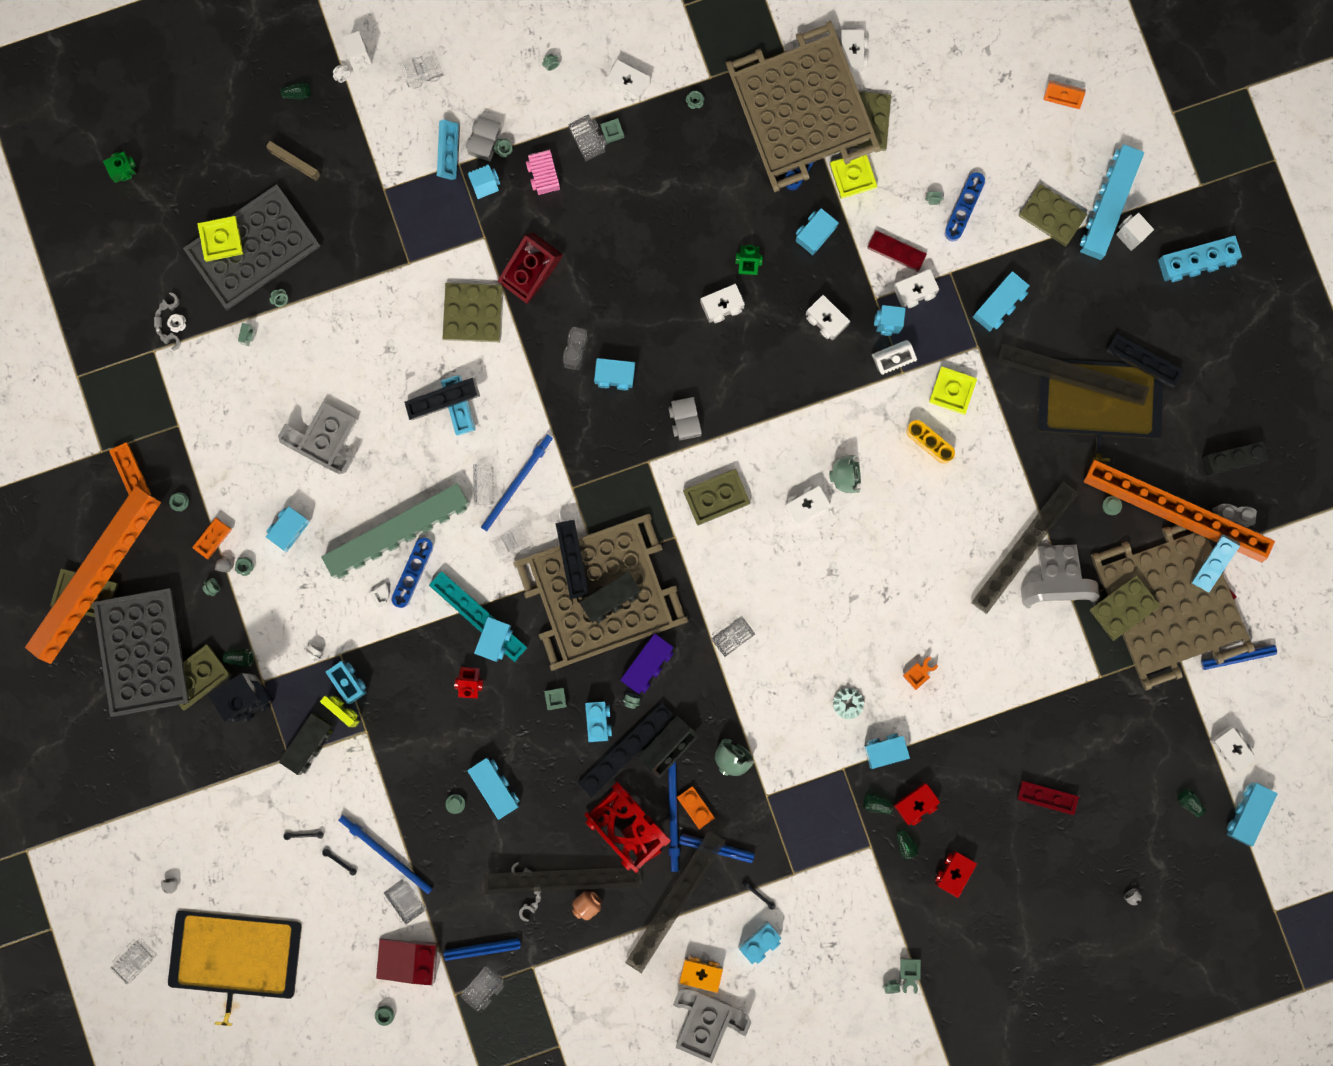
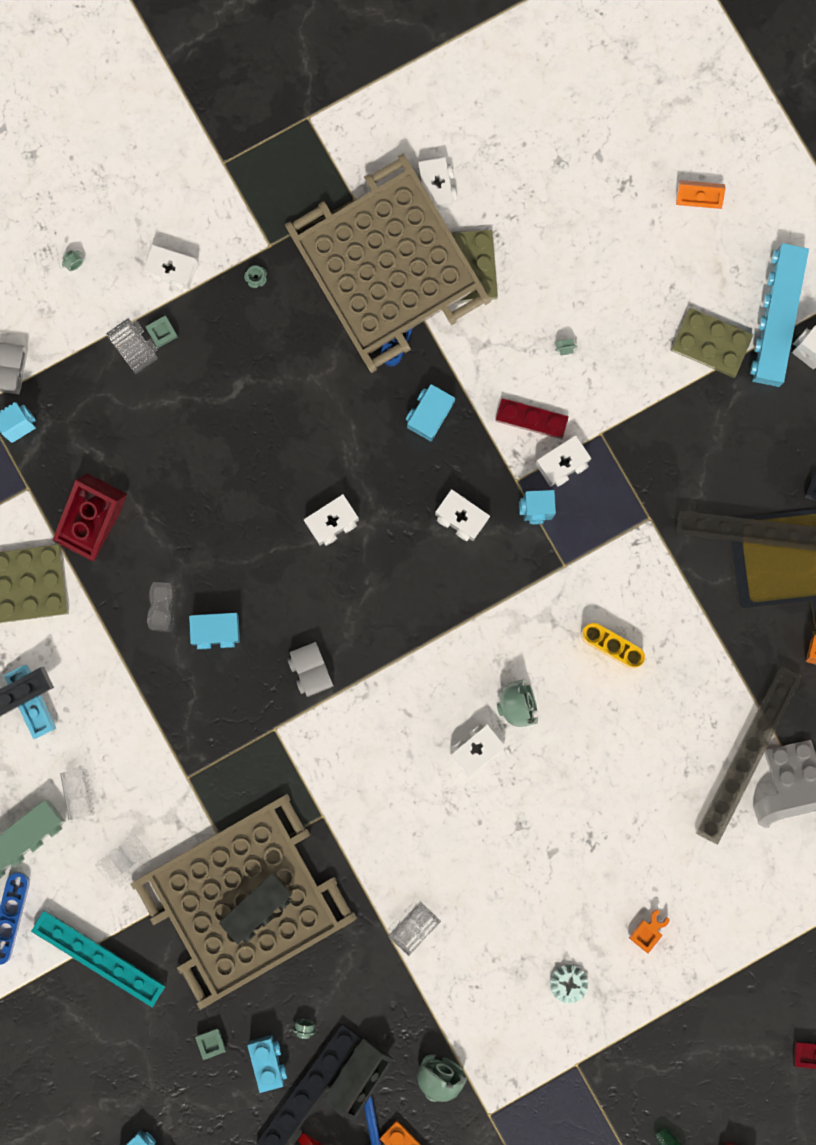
camera: 15 degrees left, 0 degrees up
red brick [455,667,483,698] -> none
medium azure brick [474,617,513,662] -> none
blue bar [481,434,553,532] -> none
sand green plate [494,139,513,157] -> none
bright pink brick [526,150,560,195] -> none
black plate [555,520,589,599] -> none
dark purple brick [620,634,674,694] -> none
olive plate [683,469,751,526] -> none
green brick [735,245,763,275] -> none
neon yellow plate [829,155,877,199] -> none
clear green cone [863,793,894,815] -> none
medium azure brick [864,733,910,769] -> none
white brick [872,340,917,375] -> none
red brick [893,783,940,826] -> none
neon yellow plate [929,366,977,415] -> none
blue beam [944,172,985,242] -> none
medium azure brick [973,271,1029,332] -> none

